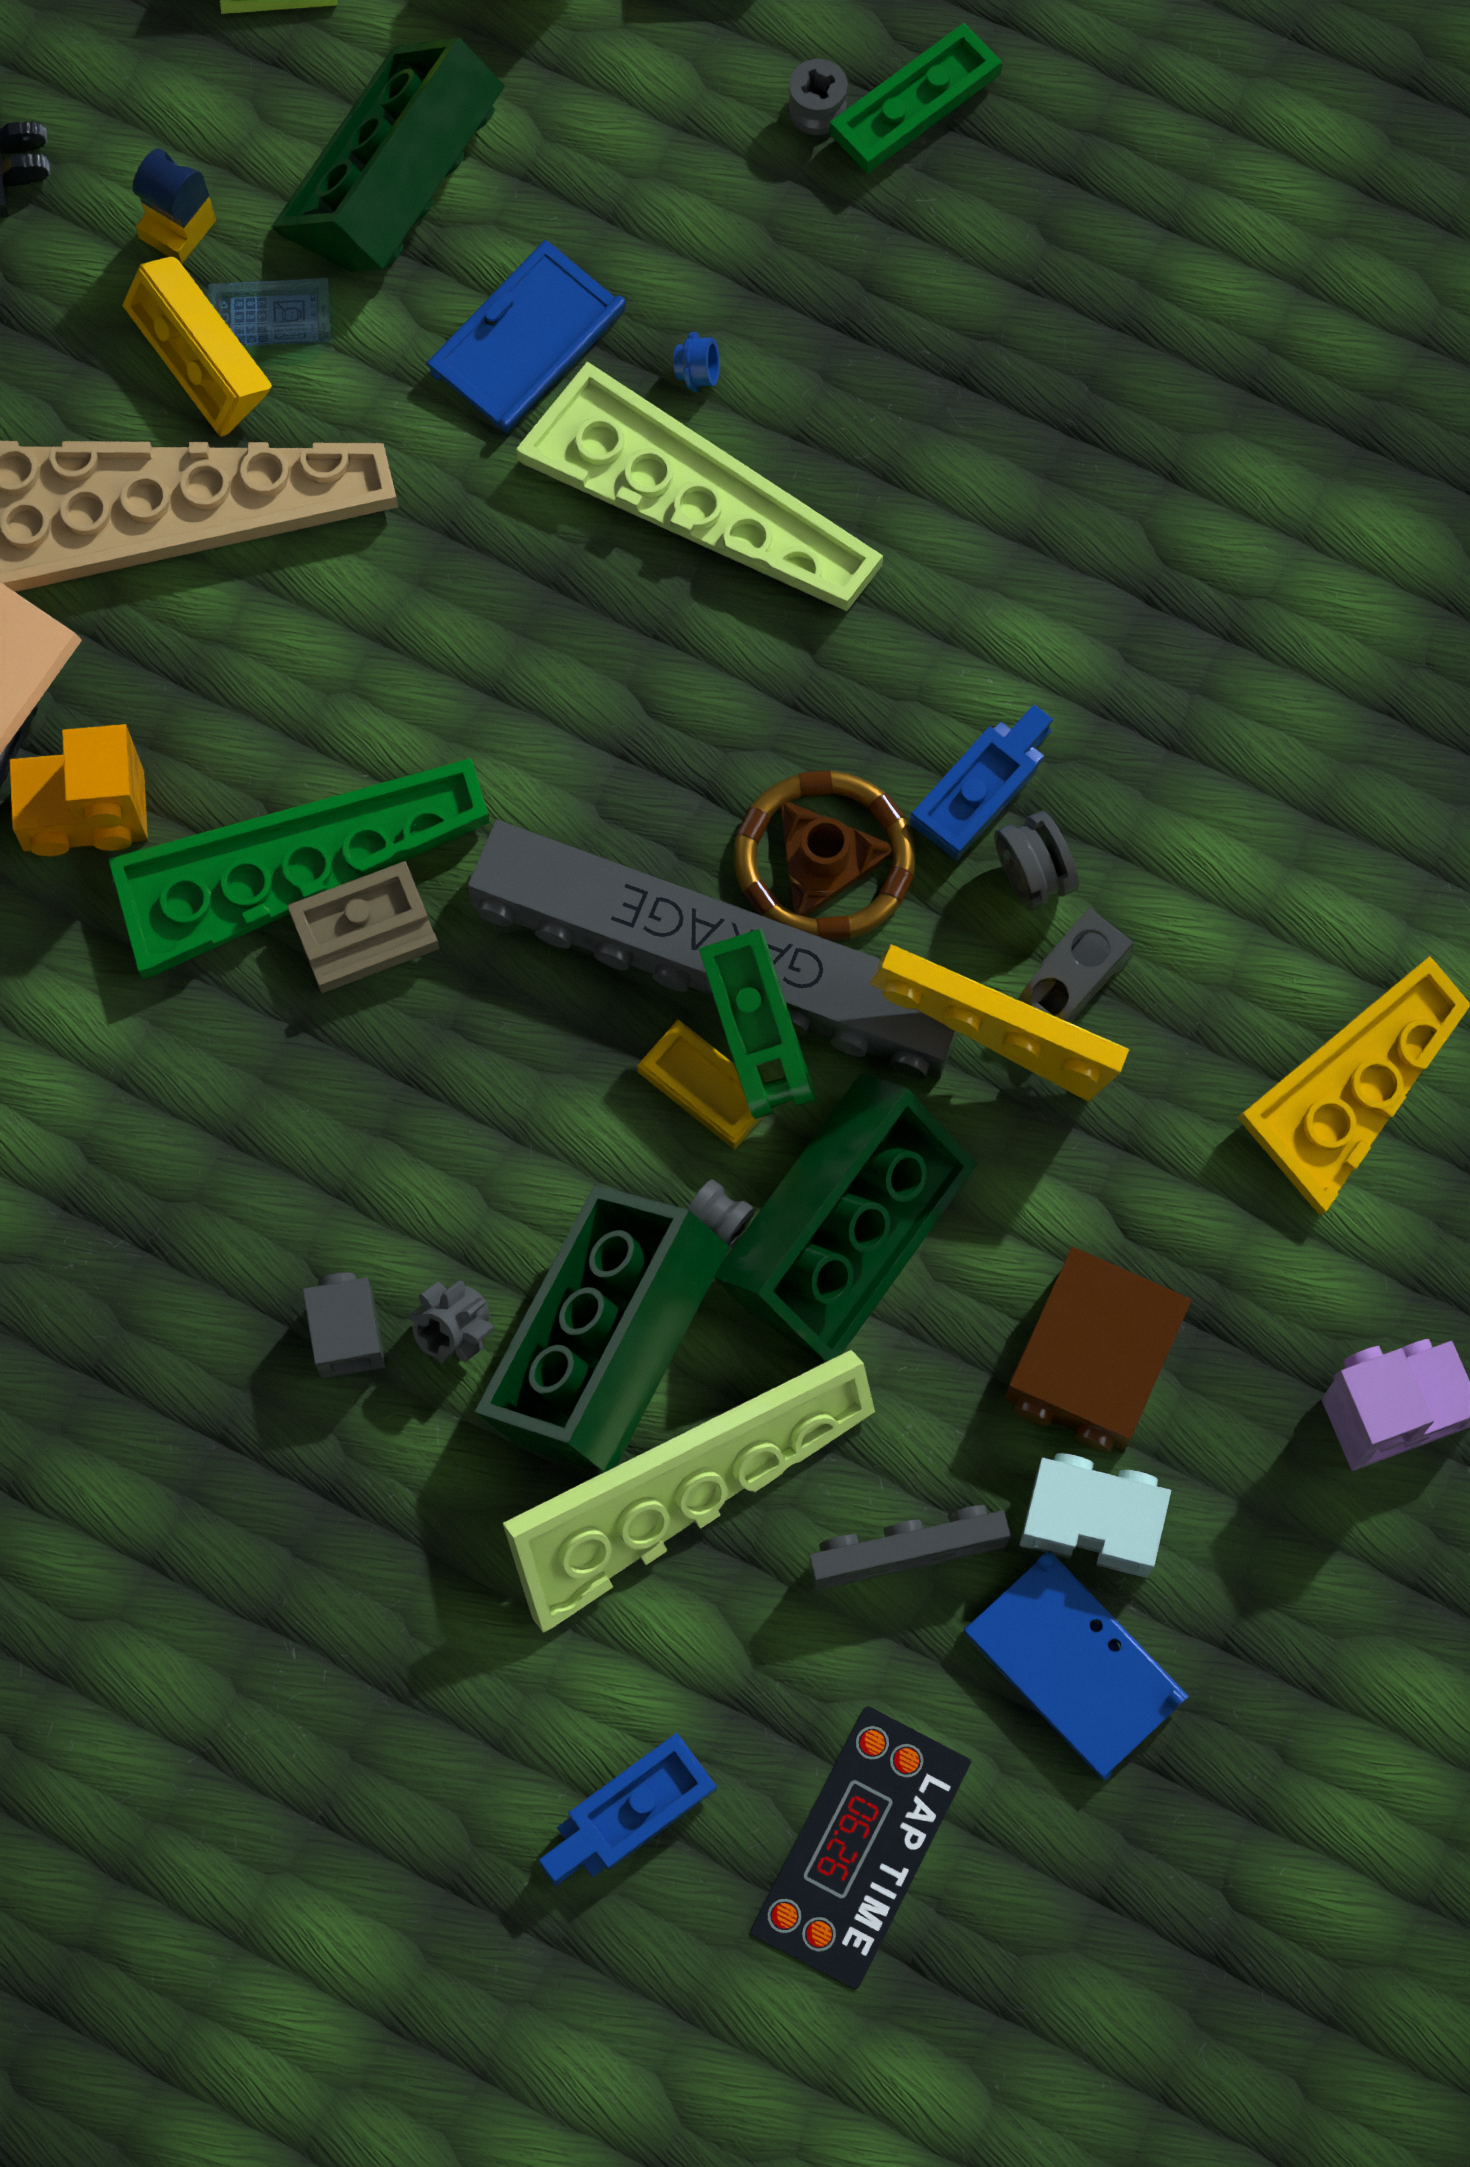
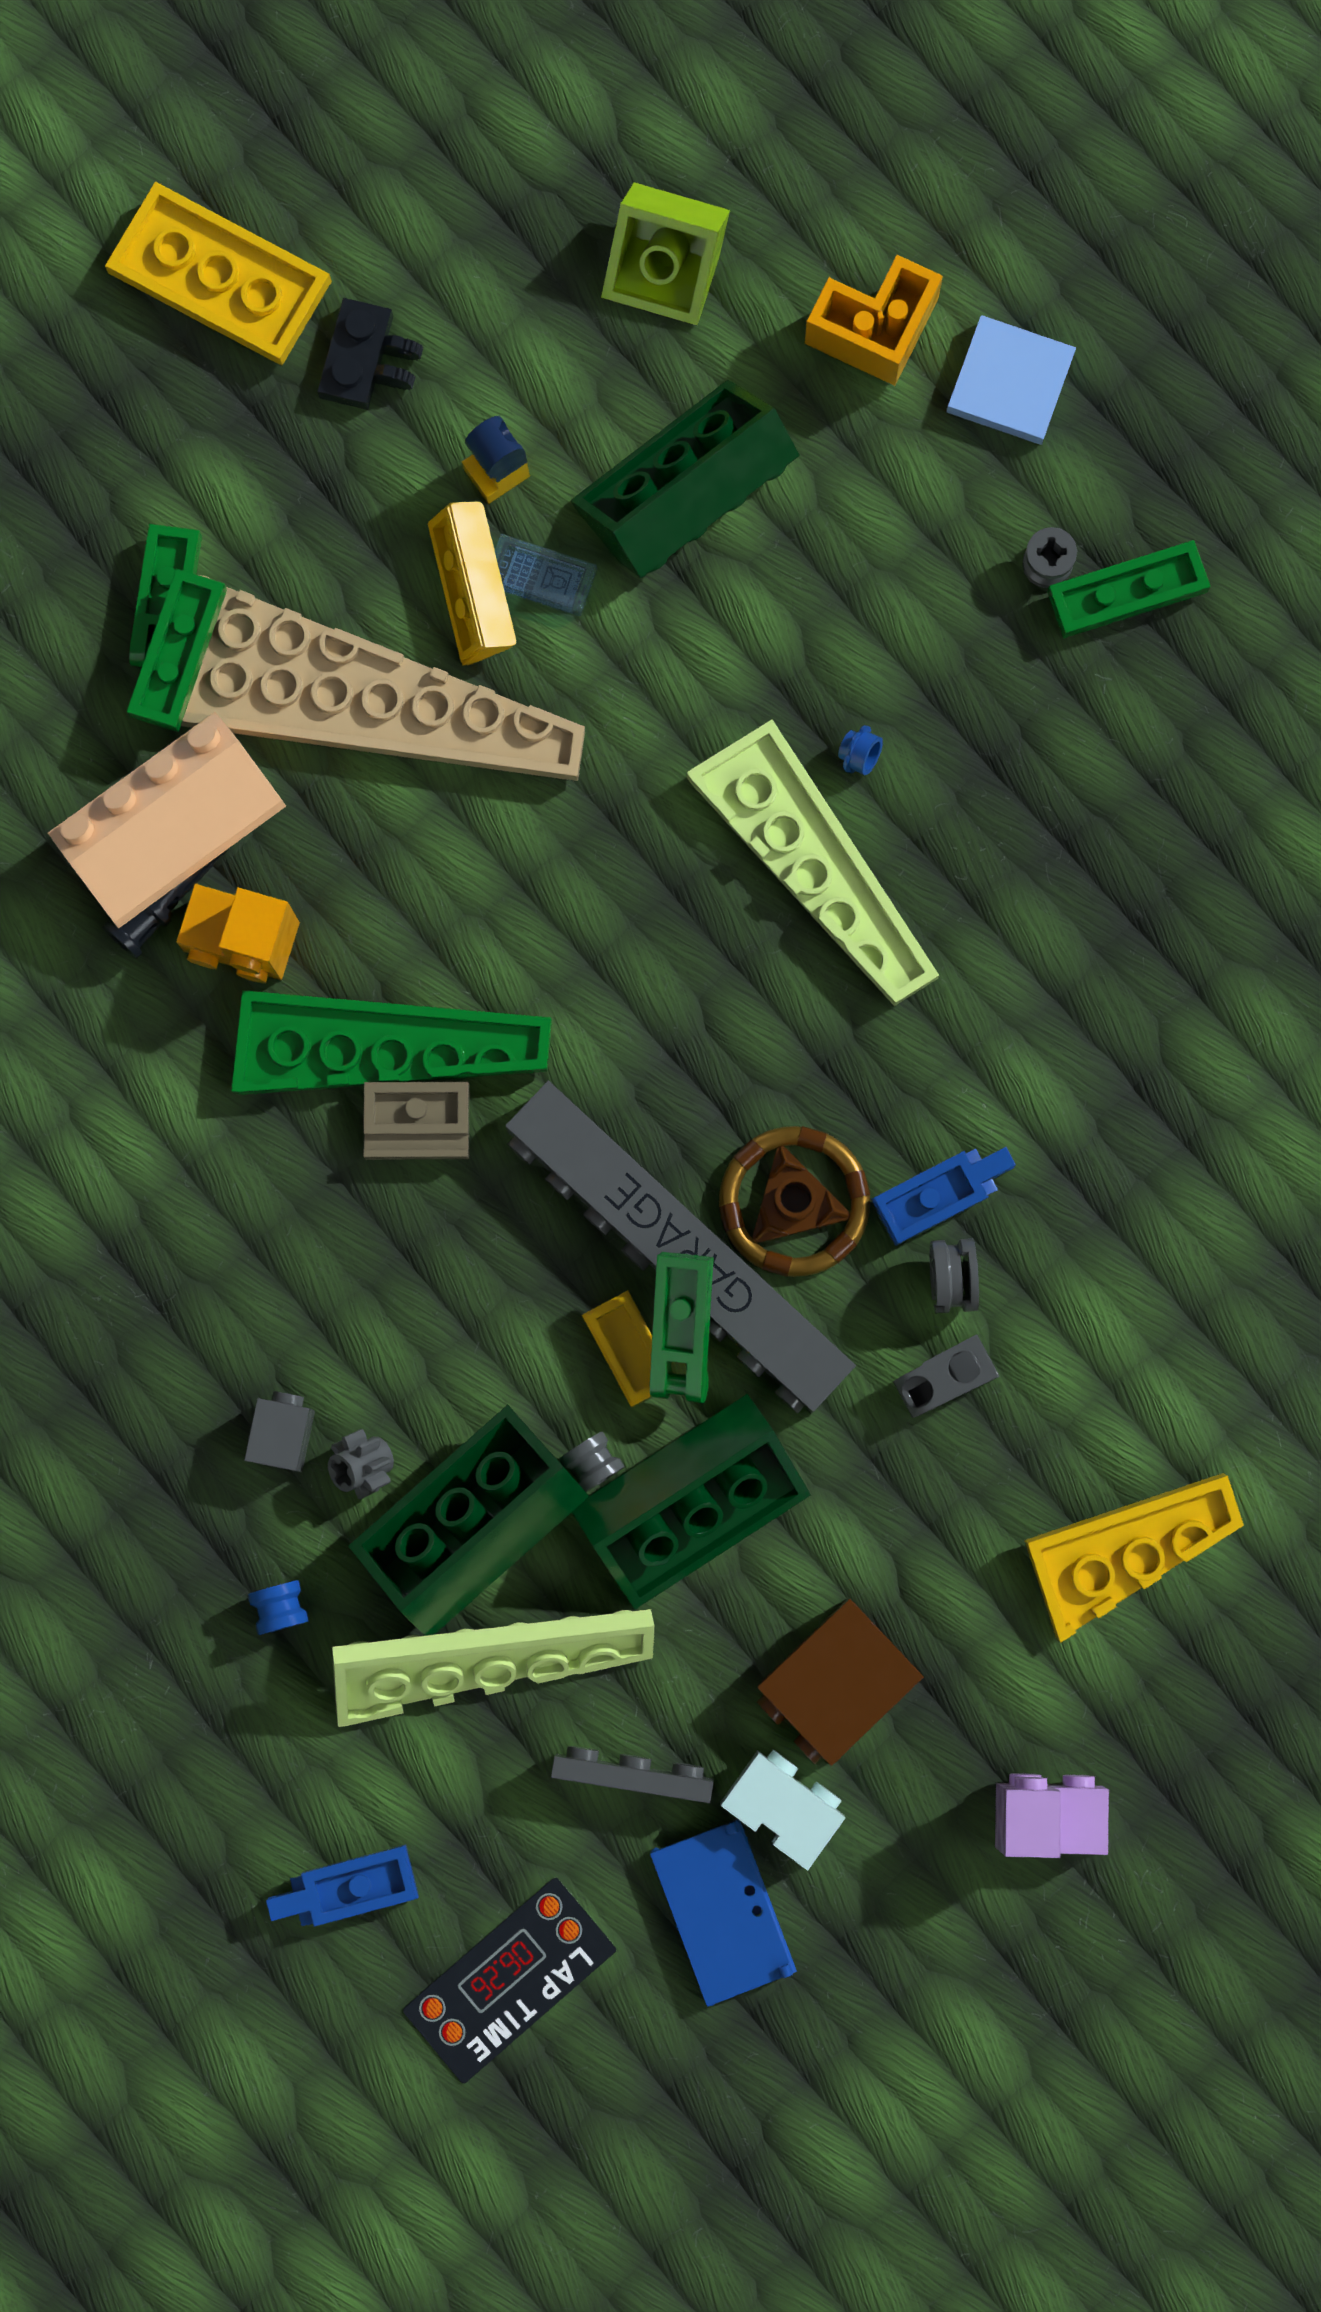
camera: 25 degrees right, 10 degrees up
blue door [426,240,626,434] -> none
yellow wing [869,944,1129,1102] -> none
none -> blue wheel [247,1580,309,1635]

